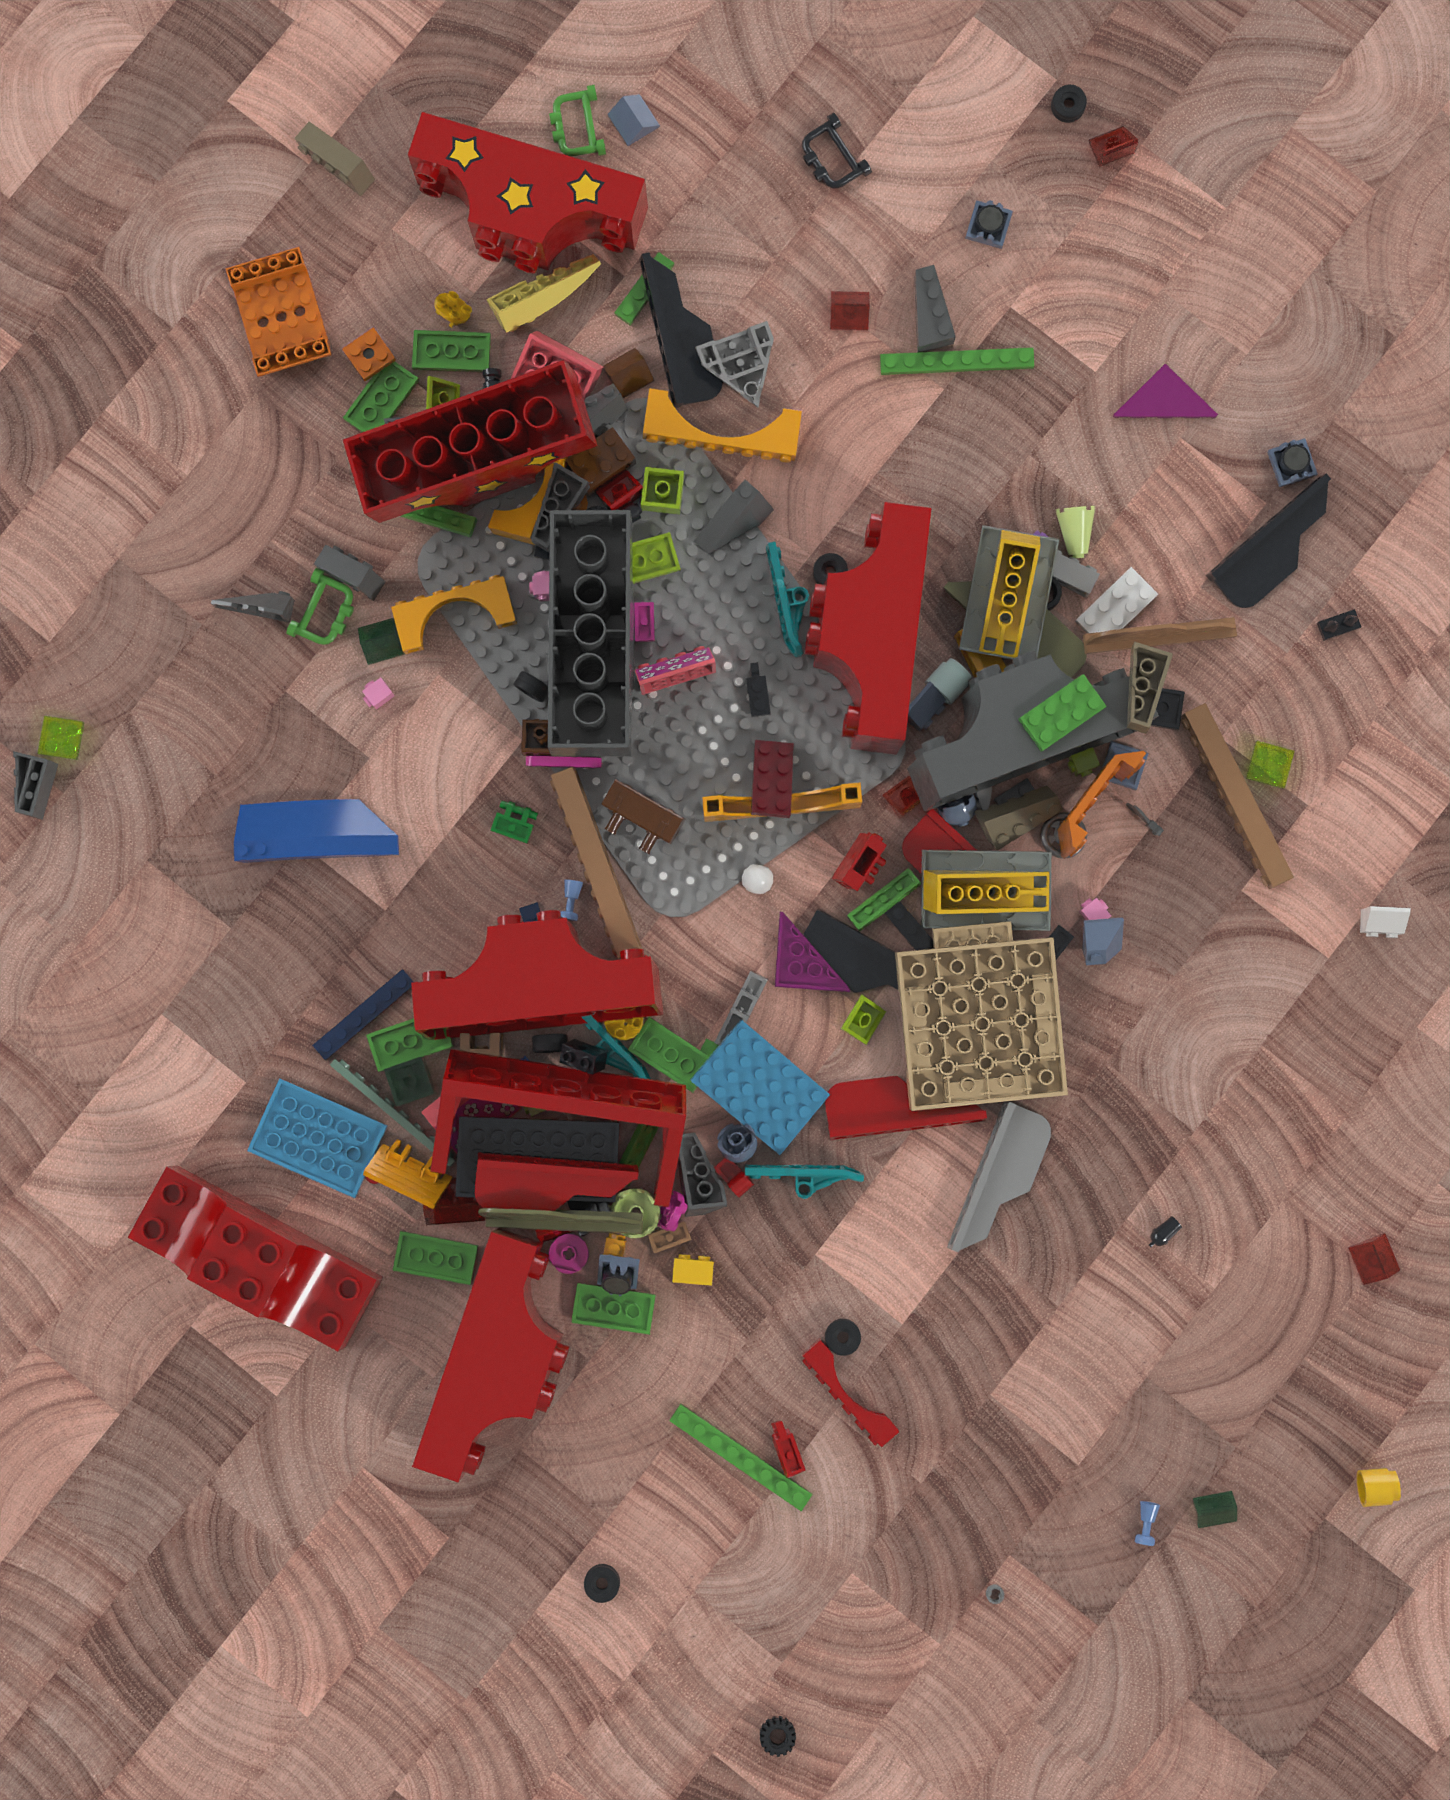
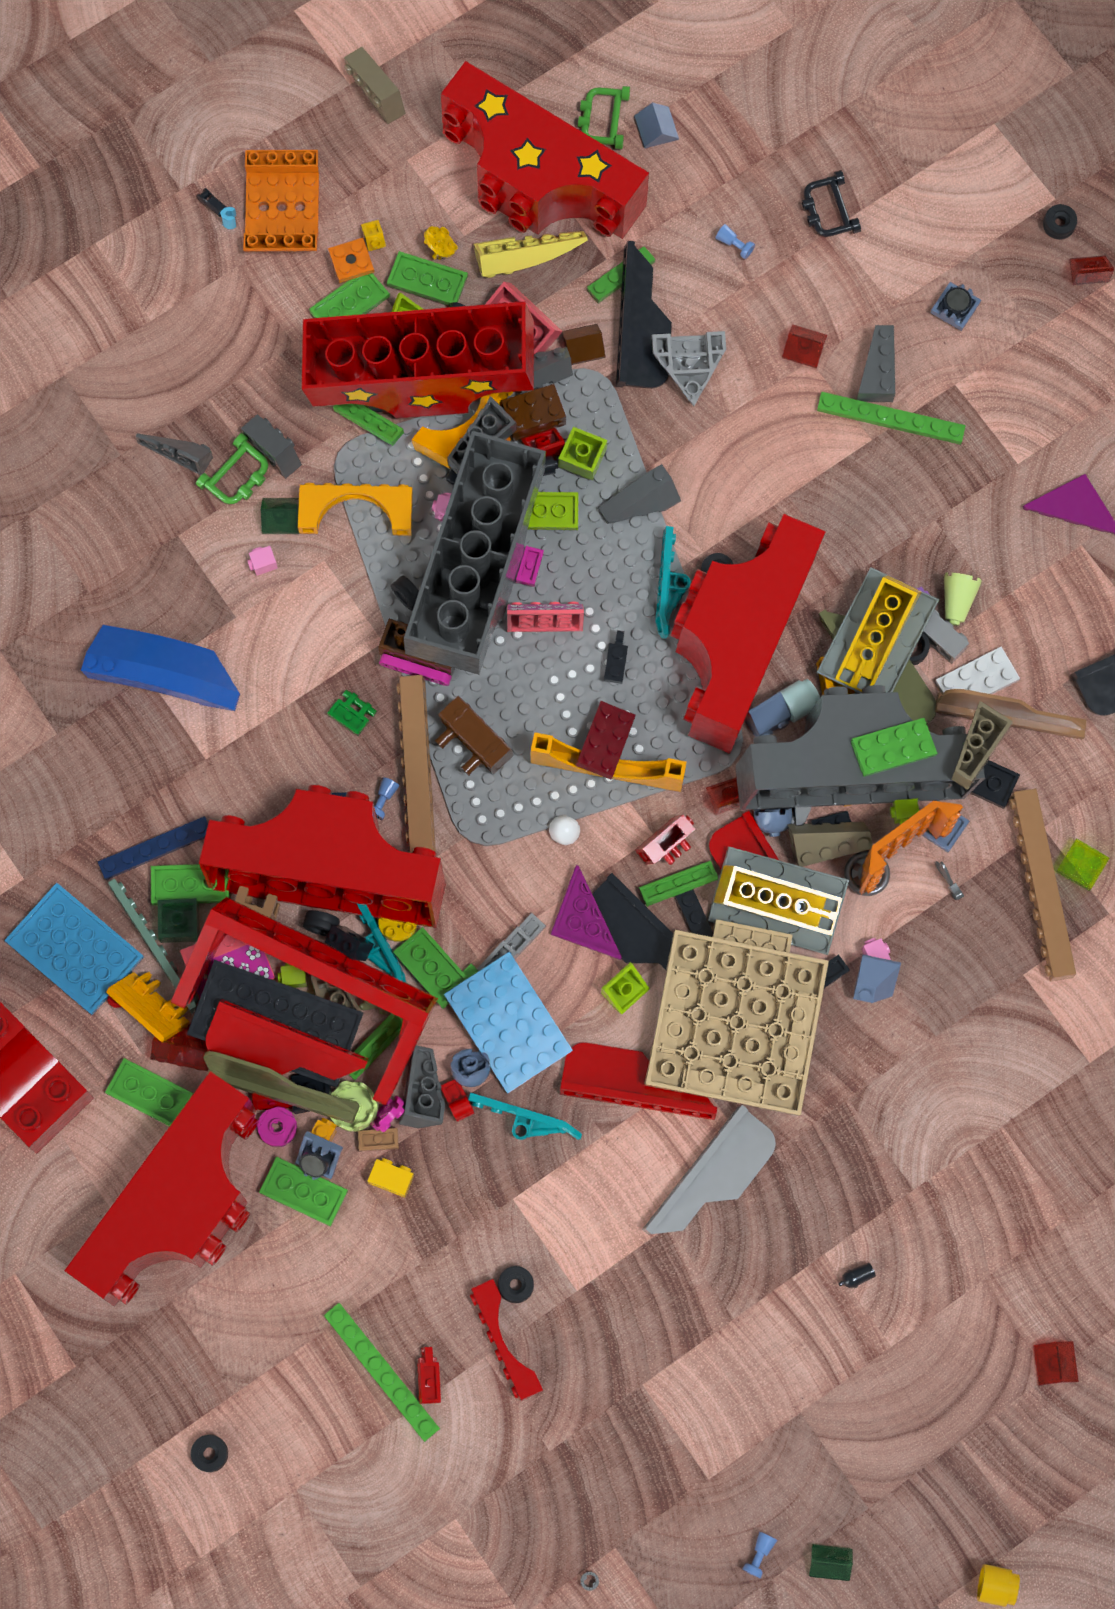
camera: 10 degrees right, 10 degrees down
light orange arch [642,388,802,463] -> none
none -> piece [196,188,236,229]
none -> yellow bracket [361,220,386,251]
none -> medium blue piece [715,224,755,259]

